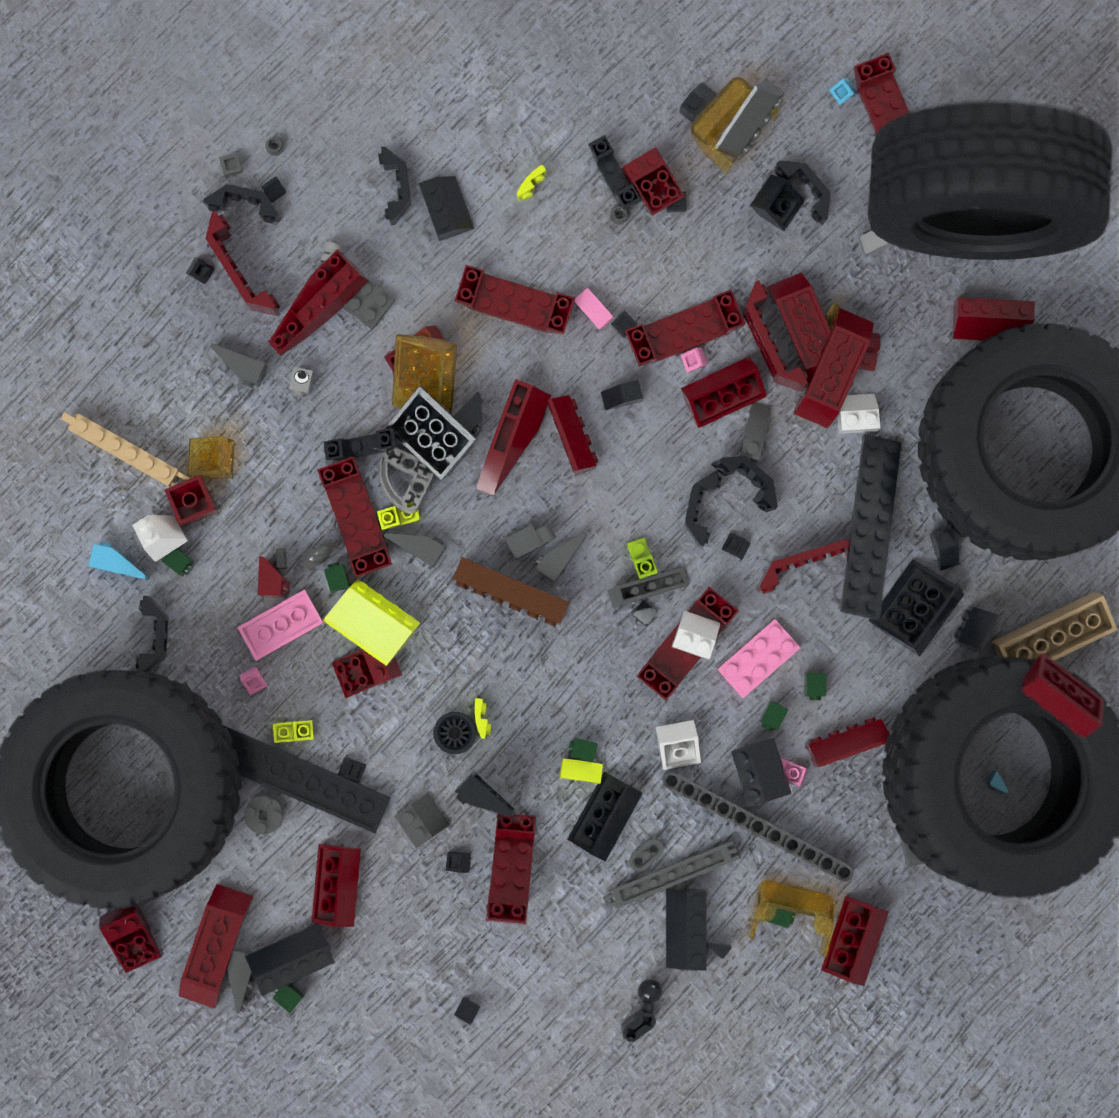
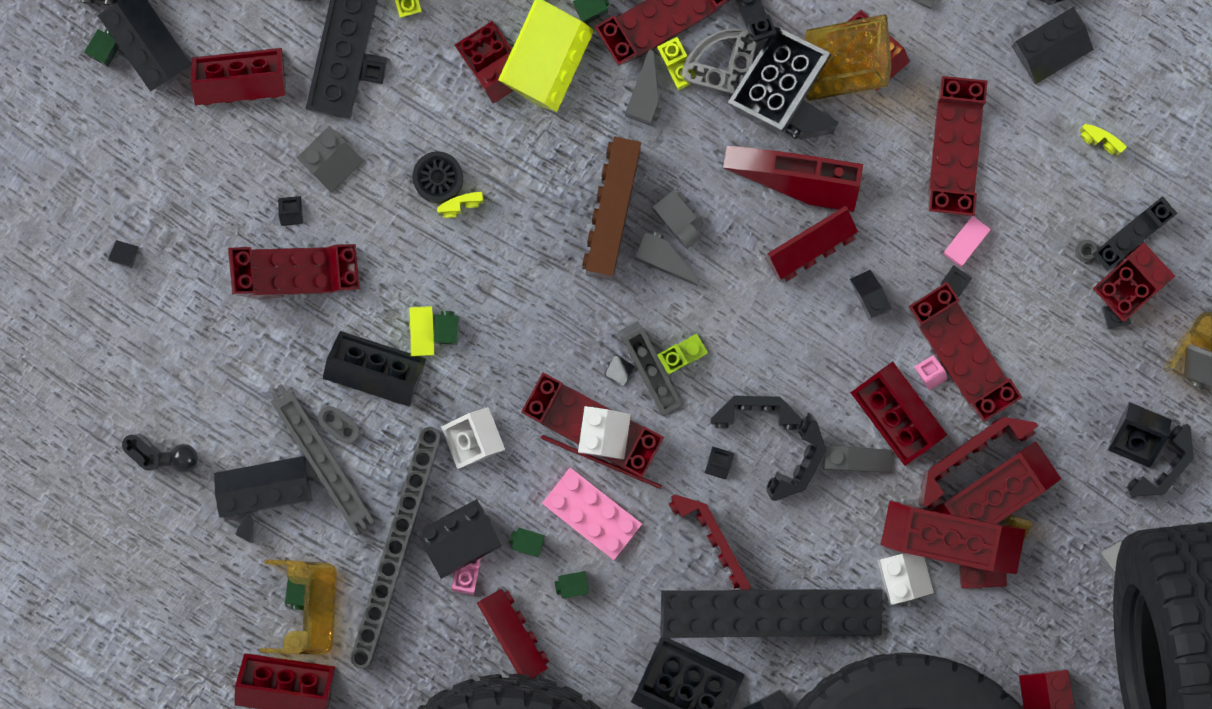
camera: 80 degrees right, 0 degrees up
black slope [455,772,517,818] -> none
none -> dark red axle [541,435,662,489]

